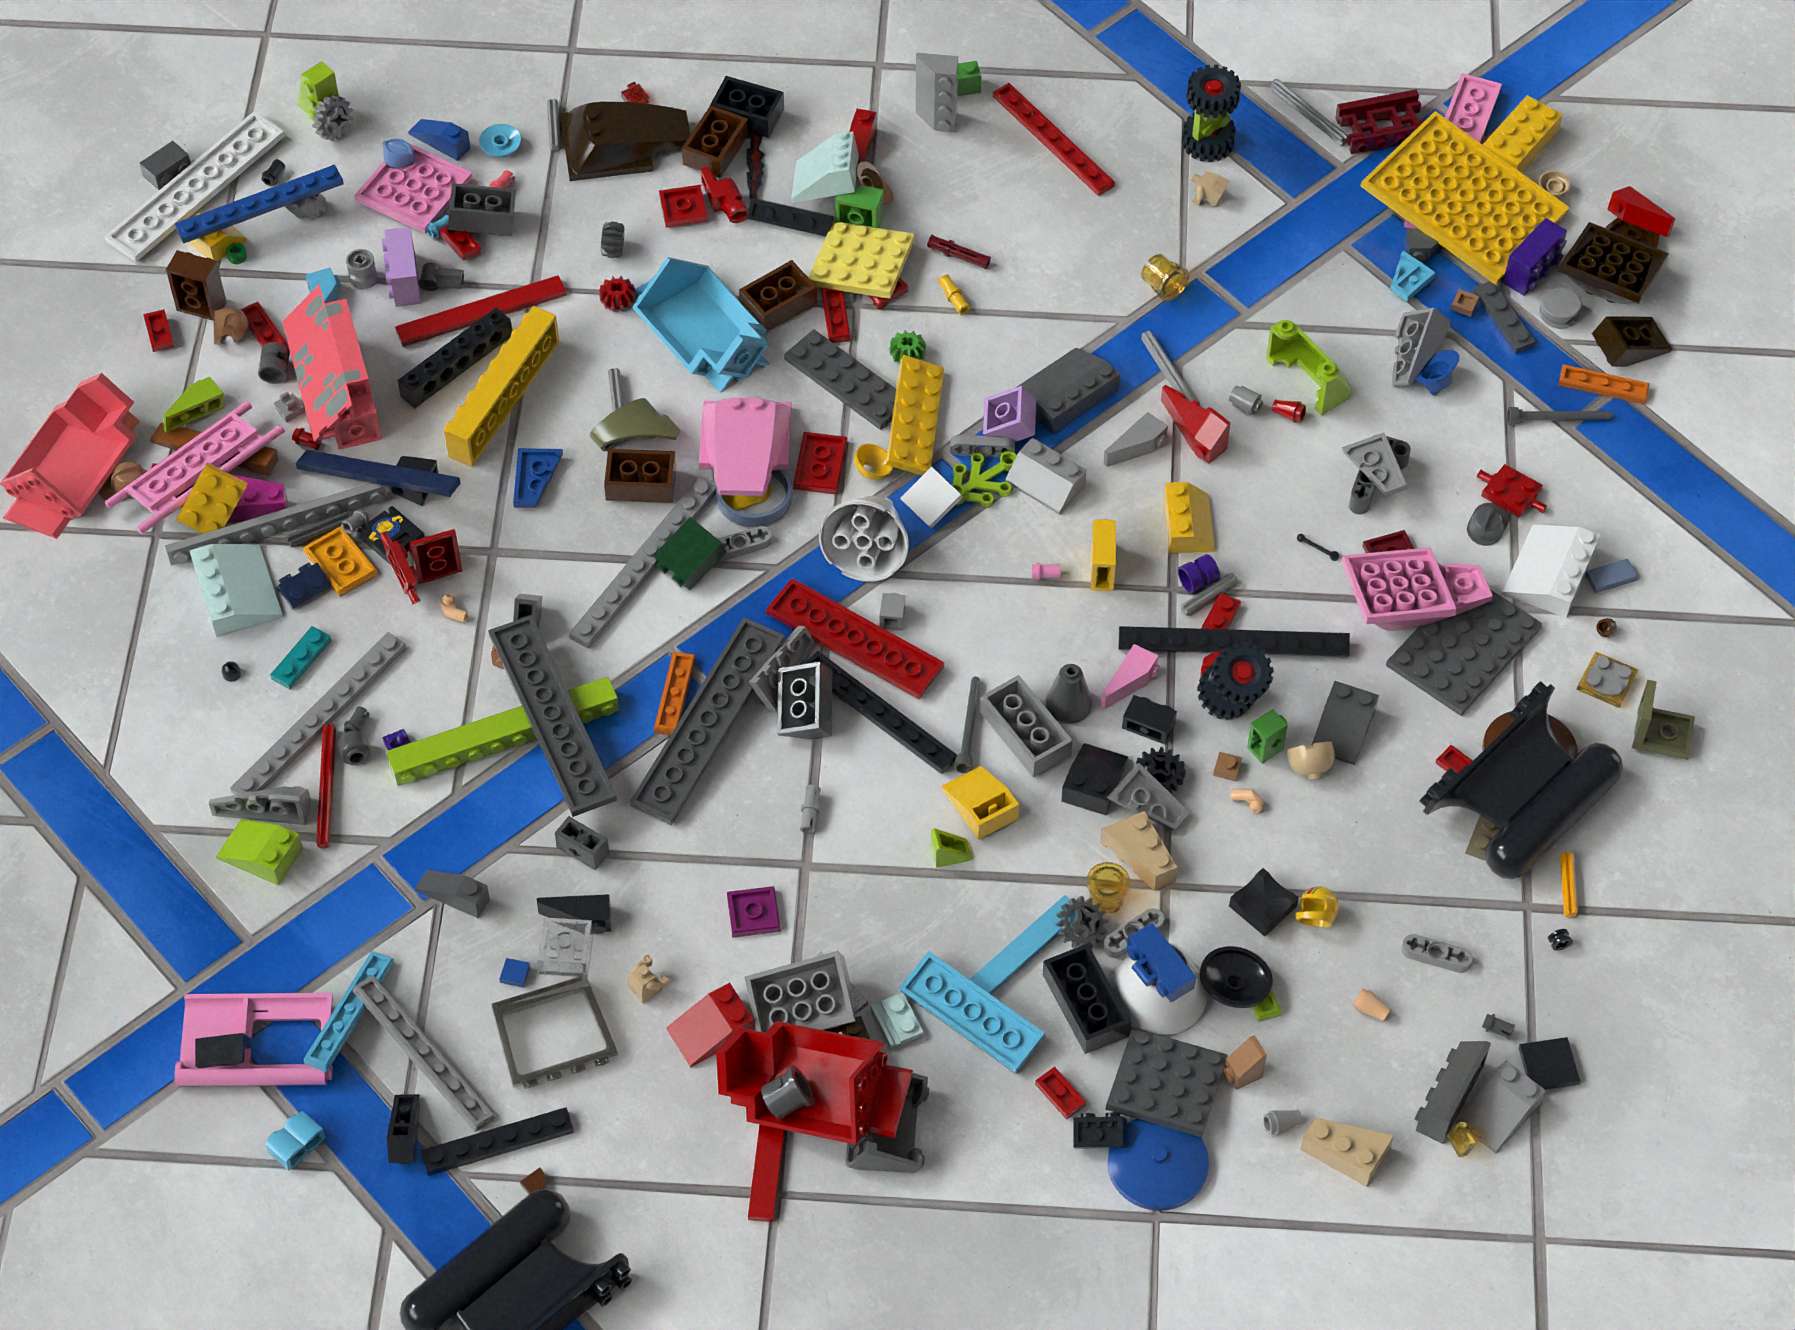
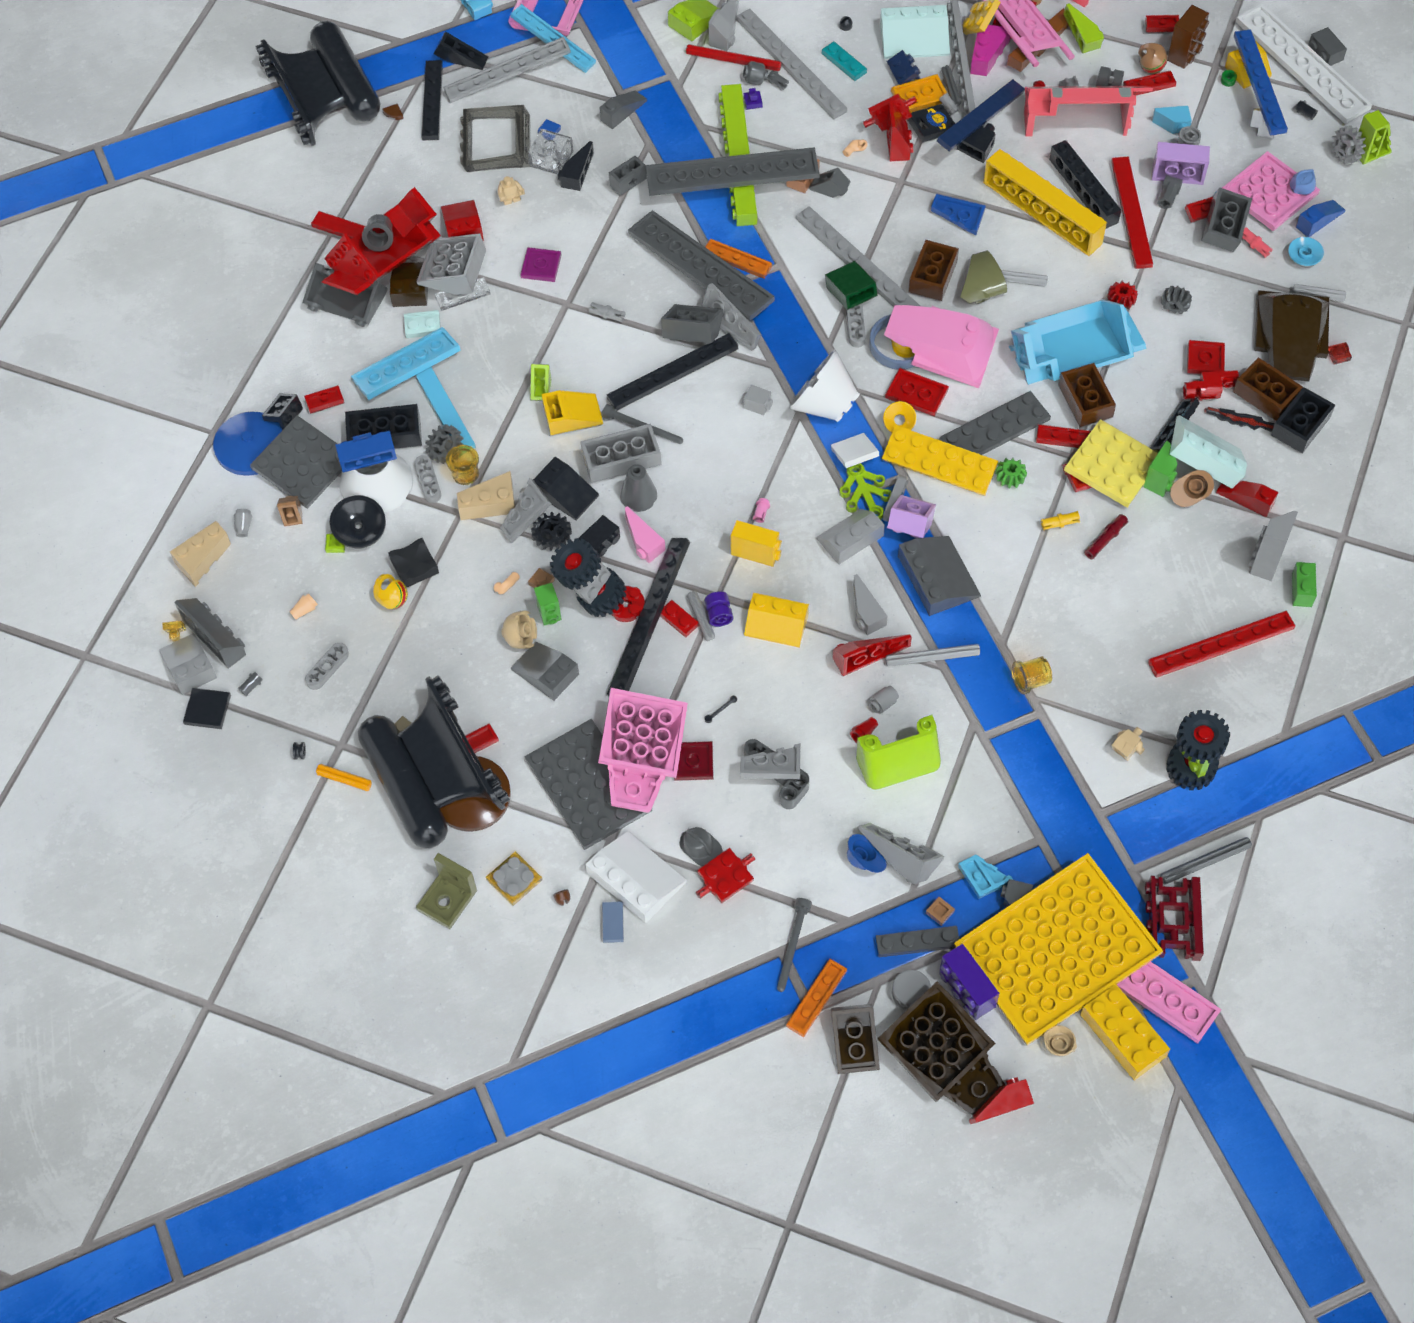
camera: 110 degrees right, 5 degrees up
red plate [766,578,944,699] -> none

